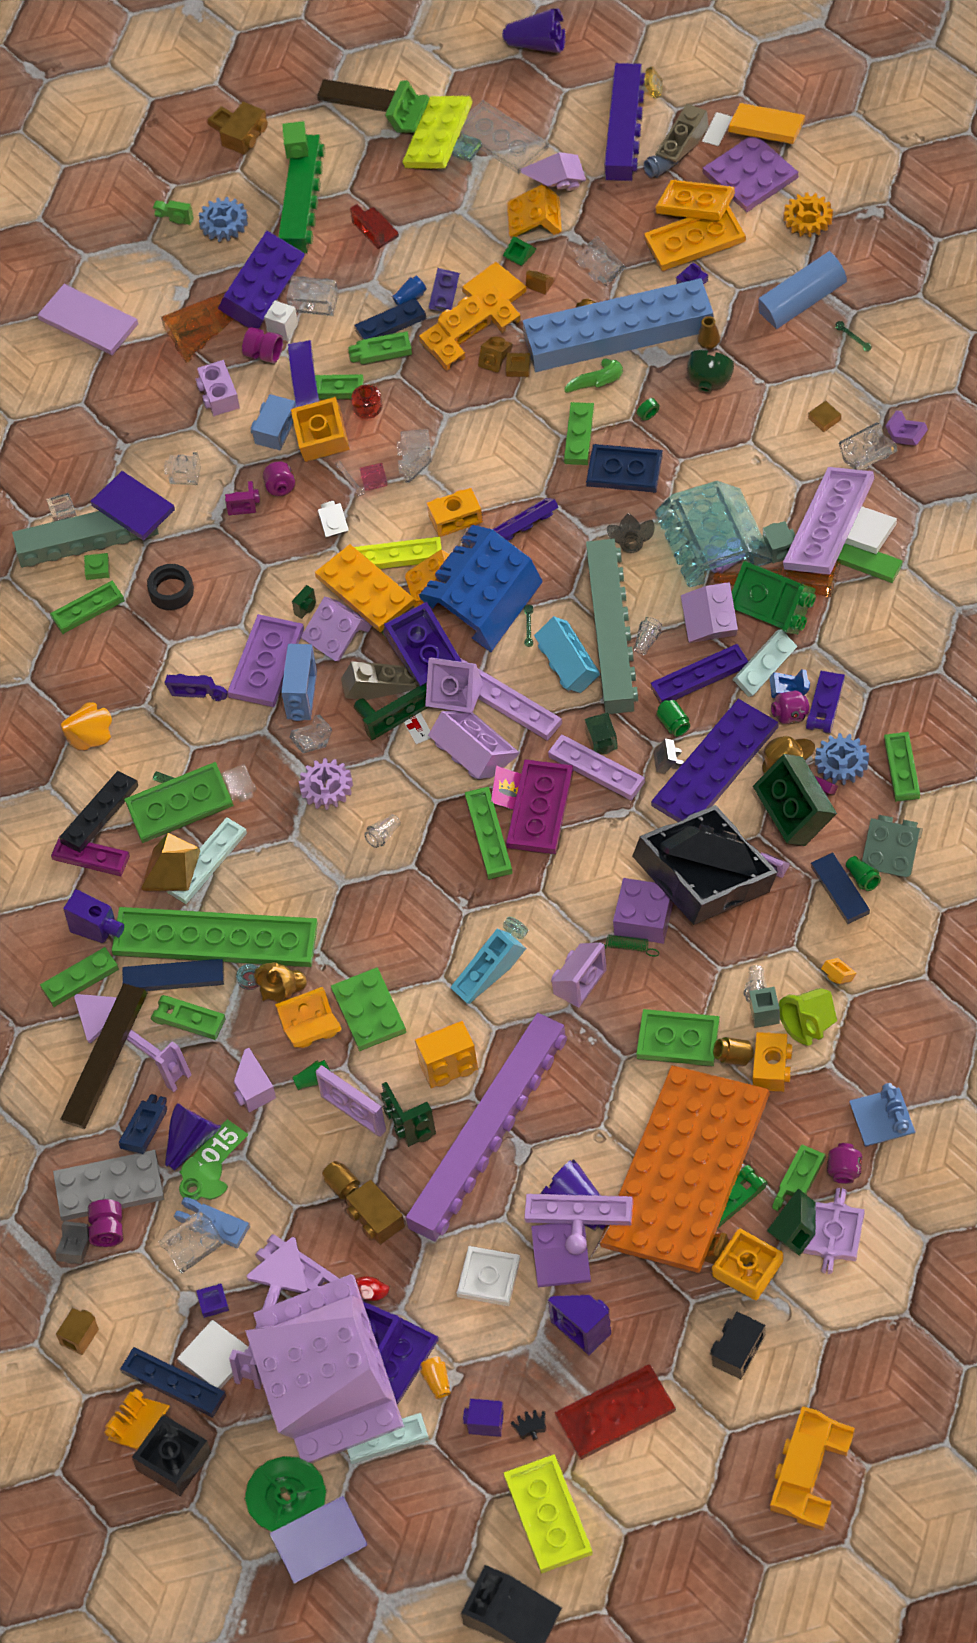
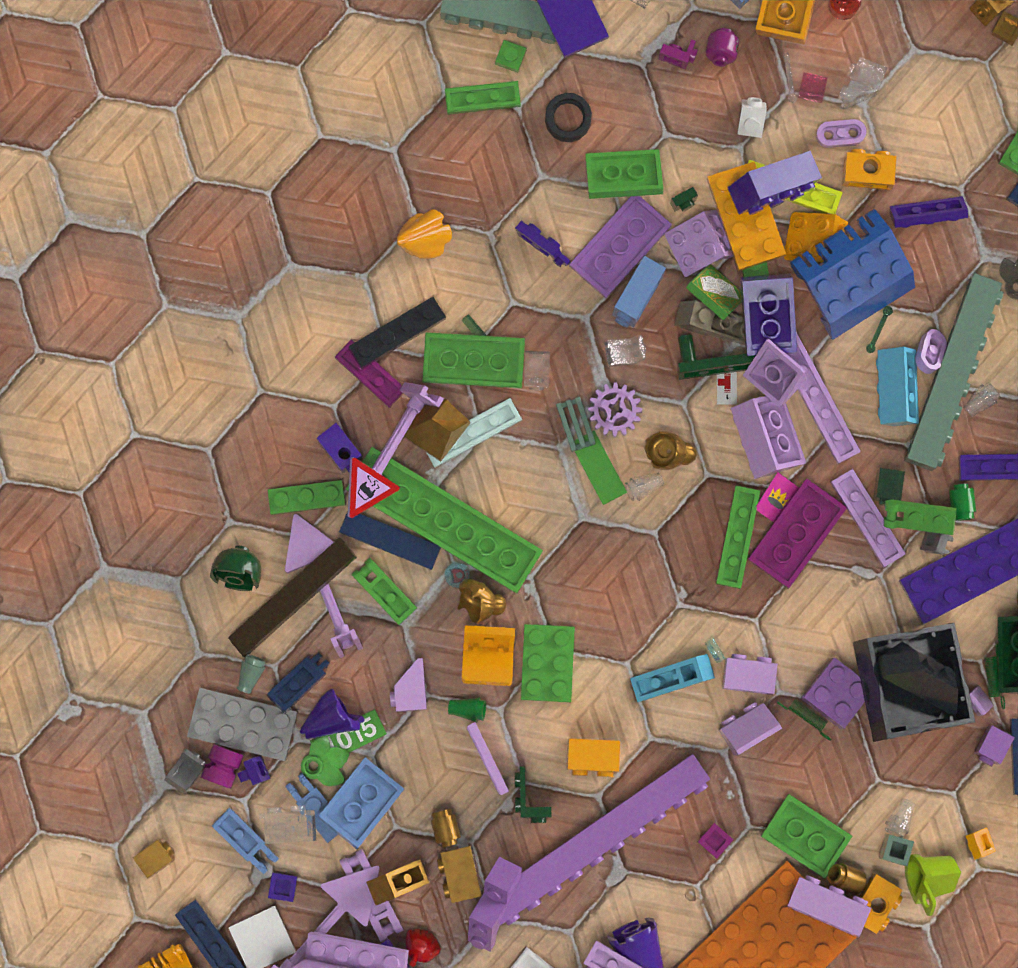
camera: 15 degrees right, 25 degrees up
none -> dark green cylinder [210,546,261,591]
none -> medium blue hinge [212,808,279,874]
none -> sand green cone [237,654,266,694]
none -> dark purple tile [237,756,271,785]
none -> medium blue plate [317,757,404,849]
none -> lavender piece [348,382,444,518]
none -> pearl gold brick [366,859,430,905]
none -> medium lavender arch [468,857,522,952]
none -> sand green tile [556,397,596,452]
none -> bright green sticker [574,431,628,505]
none -> bright green plate [585,149,663,199]
none -> pearl gold piece [644,430,697,470]
none -> tile [686,265,742,320]
none -> magenta tile [697,823,734,859]
none -> lavender brick [722,654,778,695]
none -> brick [727,151,822,215]
none -> lavender brick [788,875,871,938]
none -> lavender plate [816,119,866,148]
none -> bright green plate [883,500,957,535]
none -> lavender plate [915,329,947,374]
none -> medium lavender brick [974,725,1015,767]
none -> green piece [984,644,1005,710]

